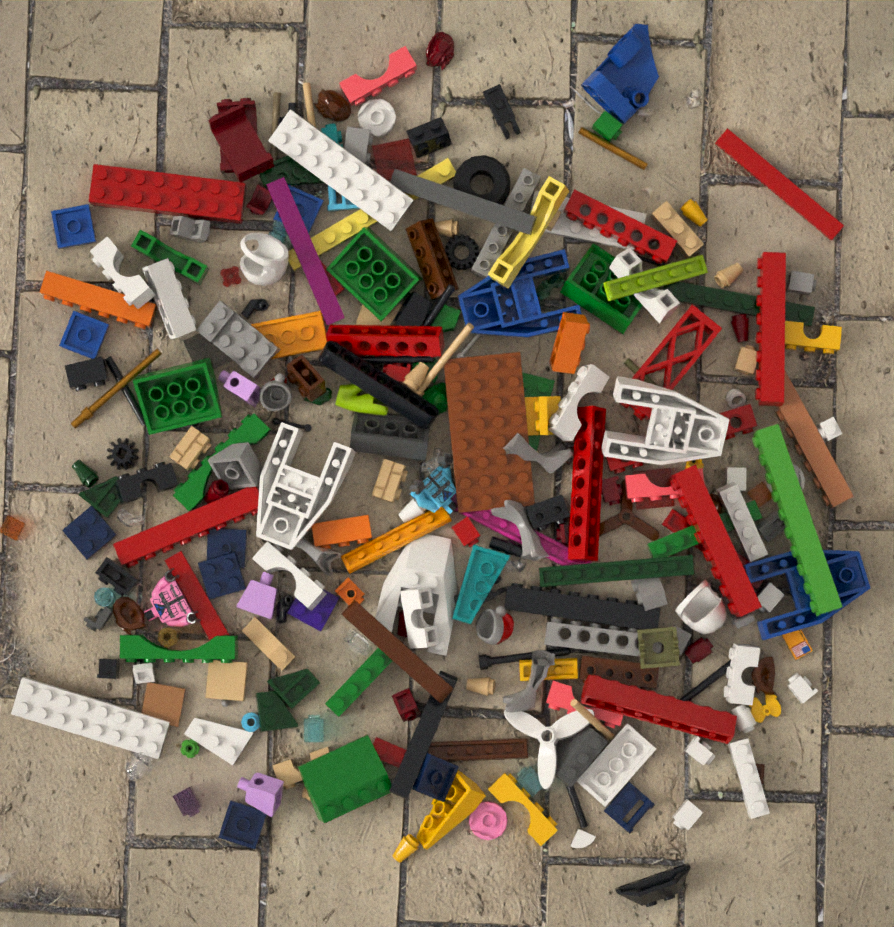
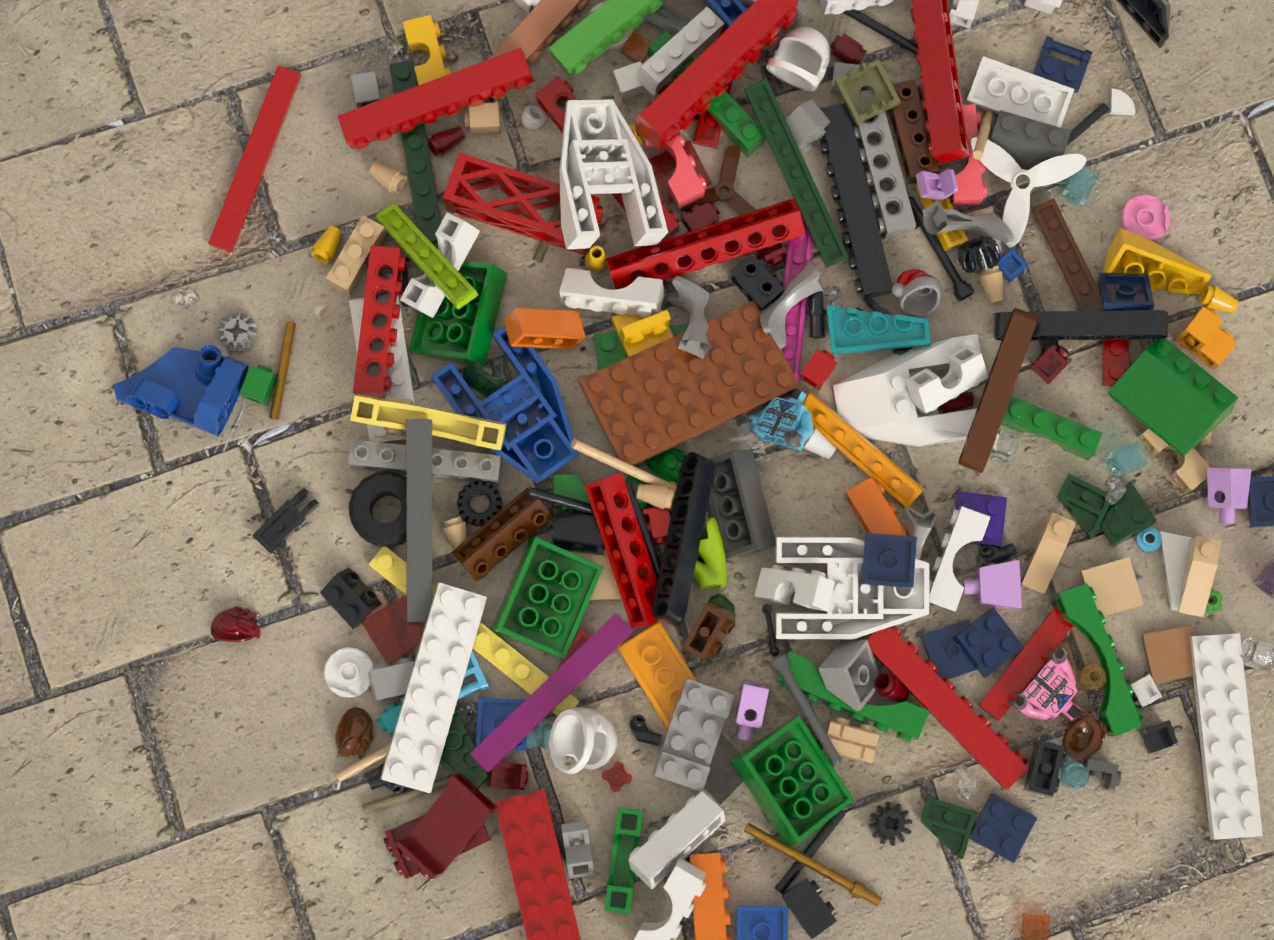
camera: 115 degrees left, 5 degrees down
dark green cone [72,459,99,488] -> none
black arch [114,462,179,505] -> none
light grey piece [259,373,292,411] -> none
orange brick [335,577,365,605] -> none
coral arch [339,46,417,106] -> none
tan brick [372,459,408,503] -> none
yellow arch [488,772,558,846] -> none
none -> light grey gear [217,312,257,352]
none -> yellow cone [585,246,609,272]
none -> white arch [755,565,835,611]
none -> dark grey piece [769,654,842,766]
none -> dark blue plate [861,533,917,588]
none -> lavender bracket [916,169,958,201]
none -> black gear [957,236,1000,274]
none -> blue tile [994,248,1029,283]
none -> clear arm [1104,475,1126,505]
none -> light orange brick [1175,307,1237,370]
none -> tan slope [1178,536,1222,618]

